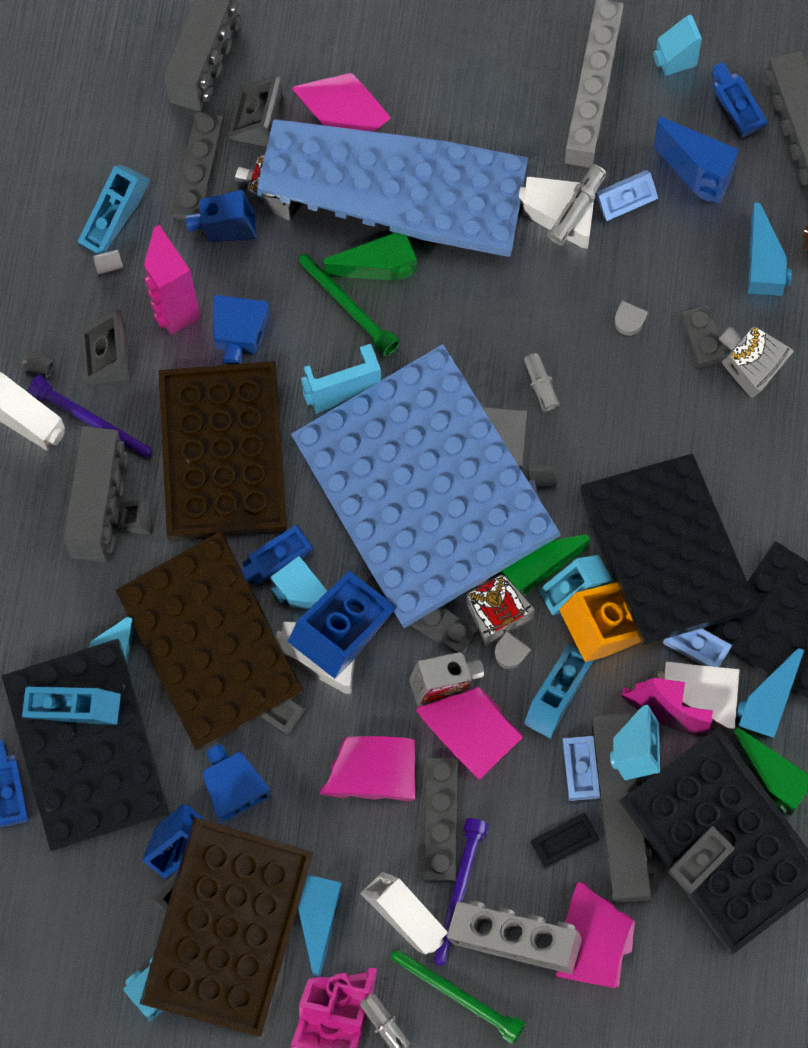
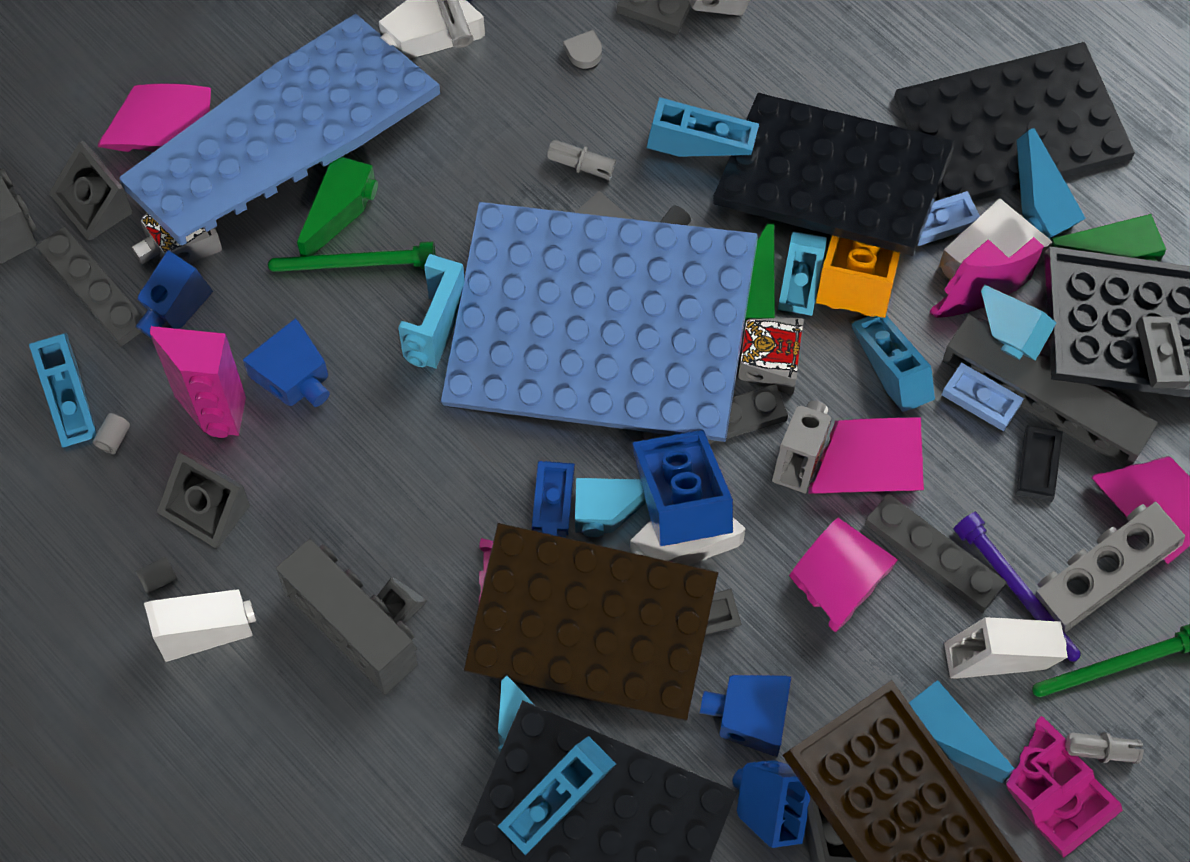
camera: 55 degrees left, 5 degrees down
dark purple piece [27,375,152,458] -> none
dark brown plate [158,361,287,540] -> none
light grey tile [494,632,531,669] -> none
none -> dark azure slope [646,97,759,157]

